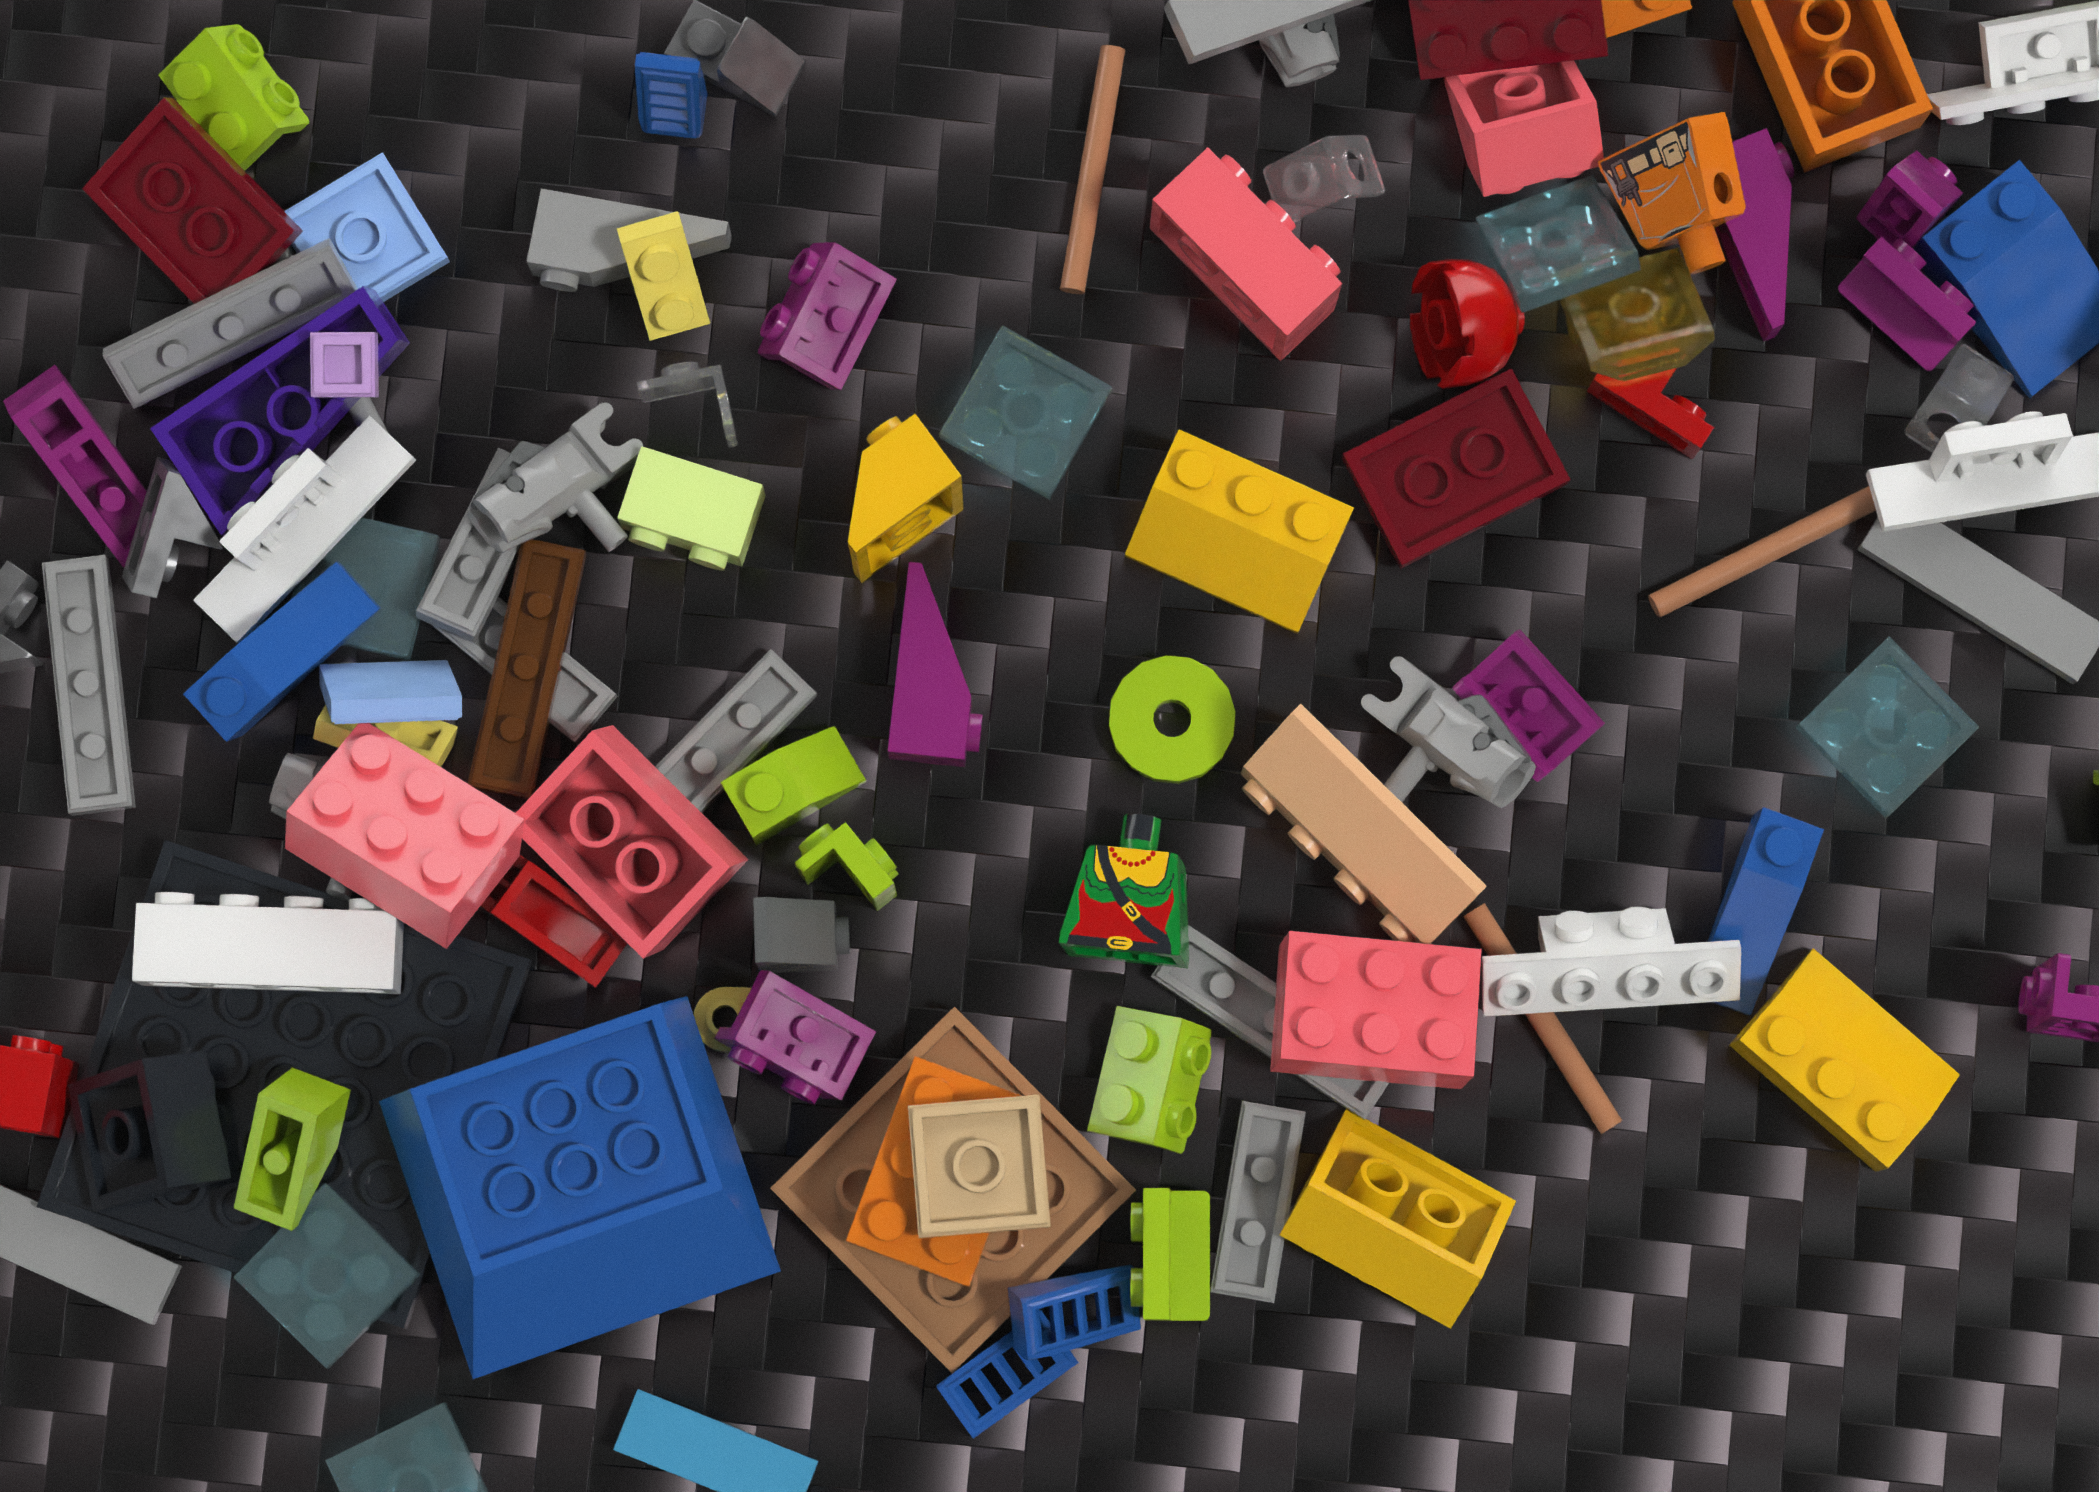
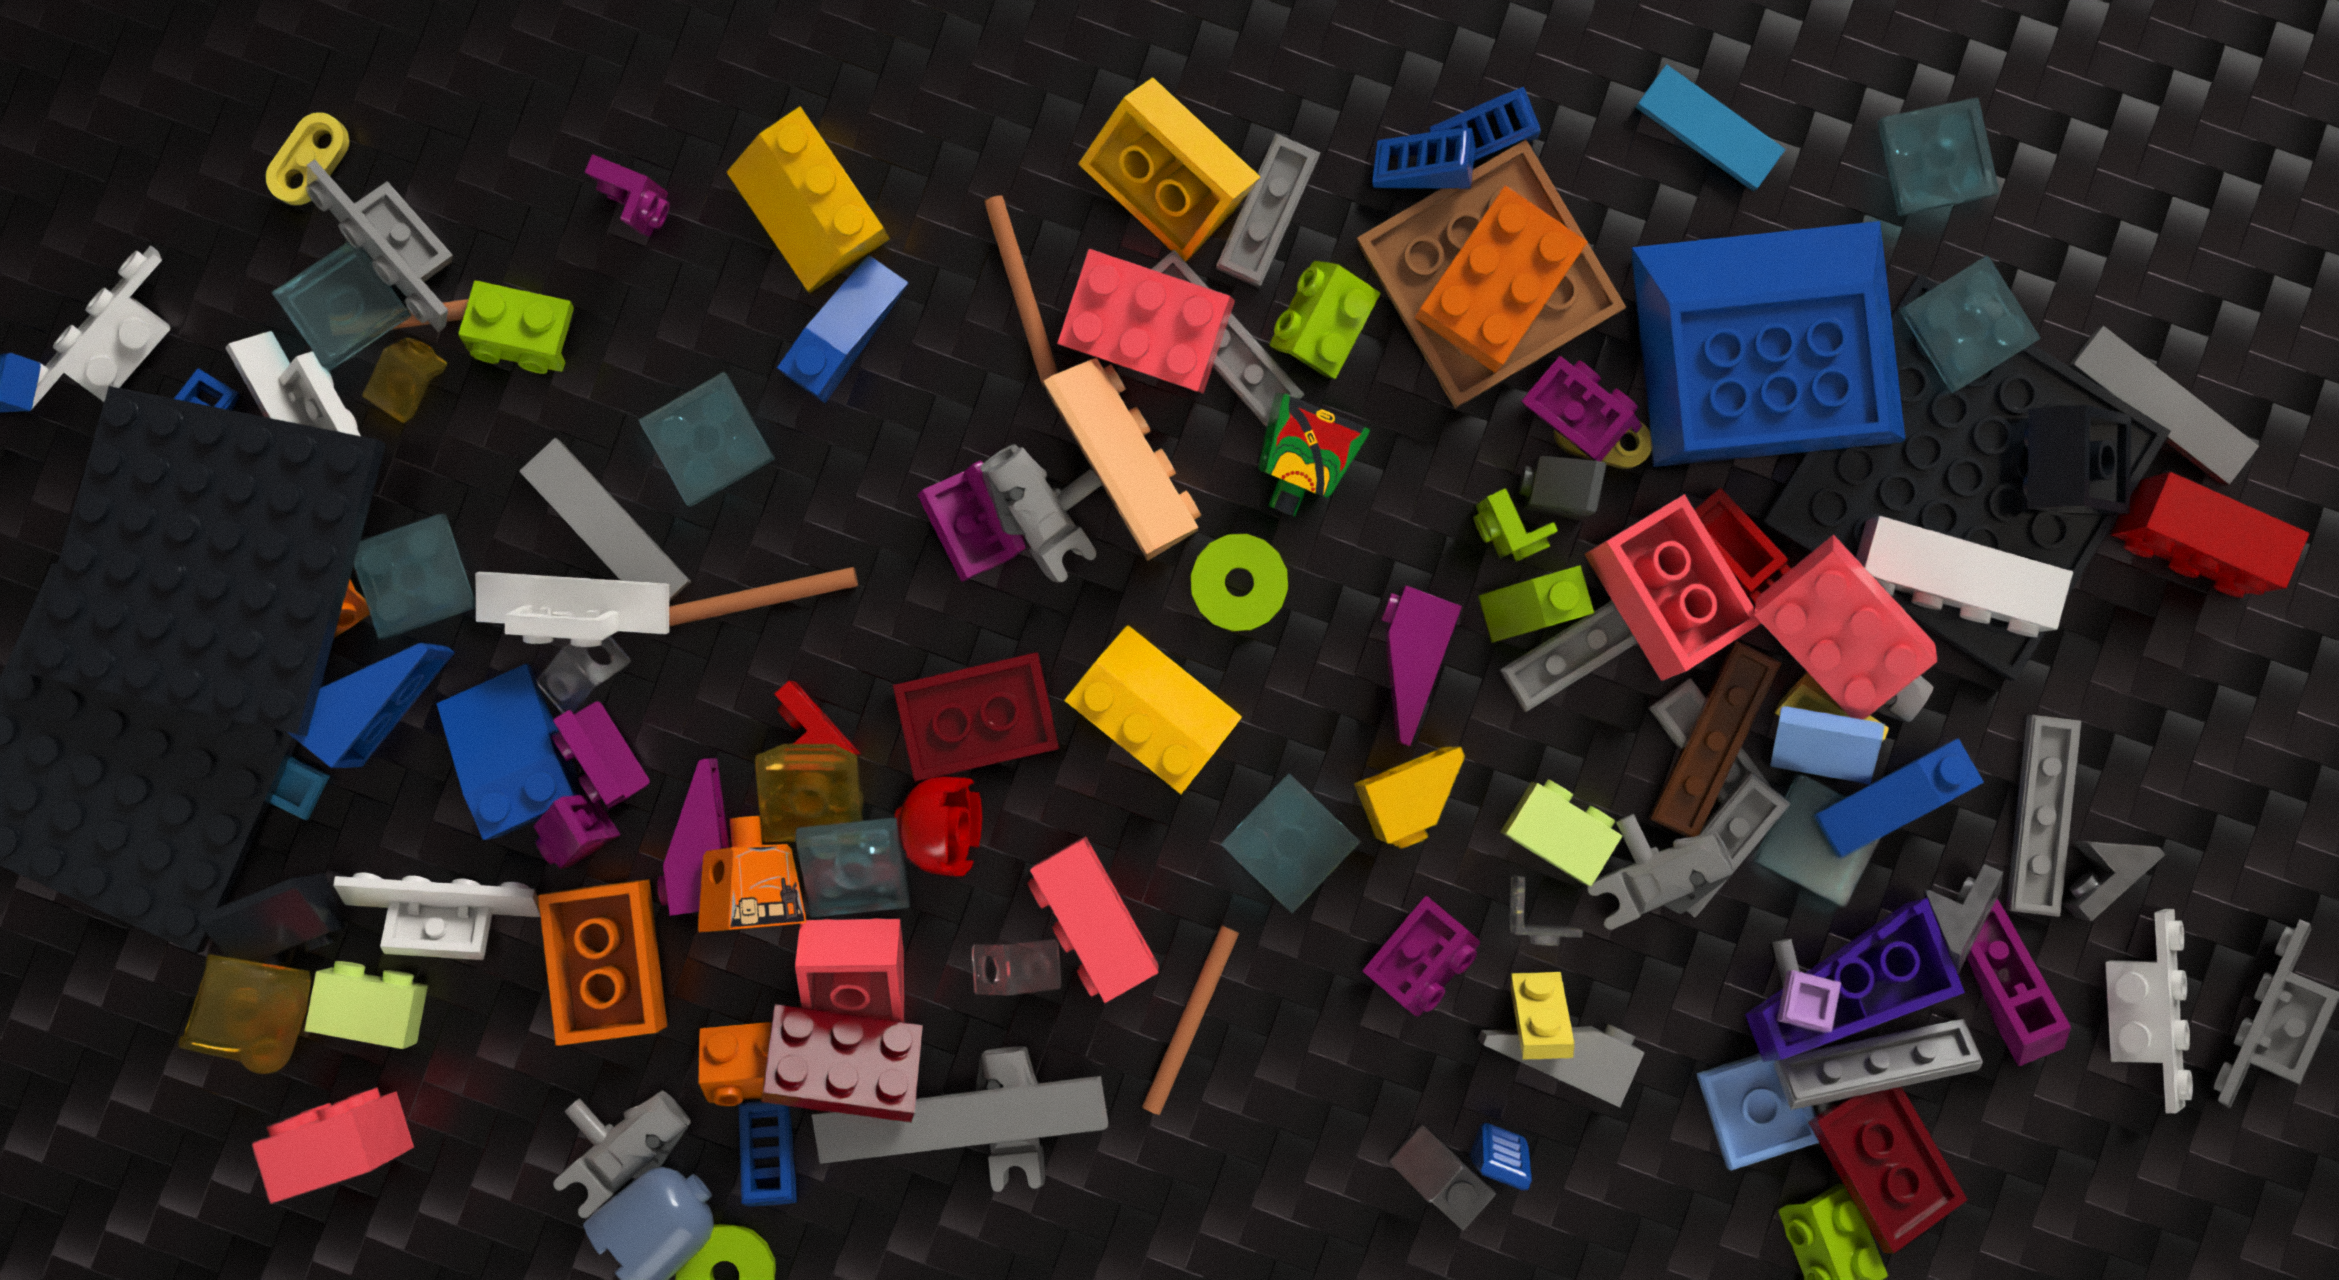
camera: 165 degrees left, 5 degrees up
white bracket [193,415,416,644] -> none
lime slope [234,1068,351,1231] -> none
tan tile [908,1095,1051,1238] -> none
lime bracket [1130,1188,1210,1321] -> none
white bracket [1482,907,1741,1017] -> none

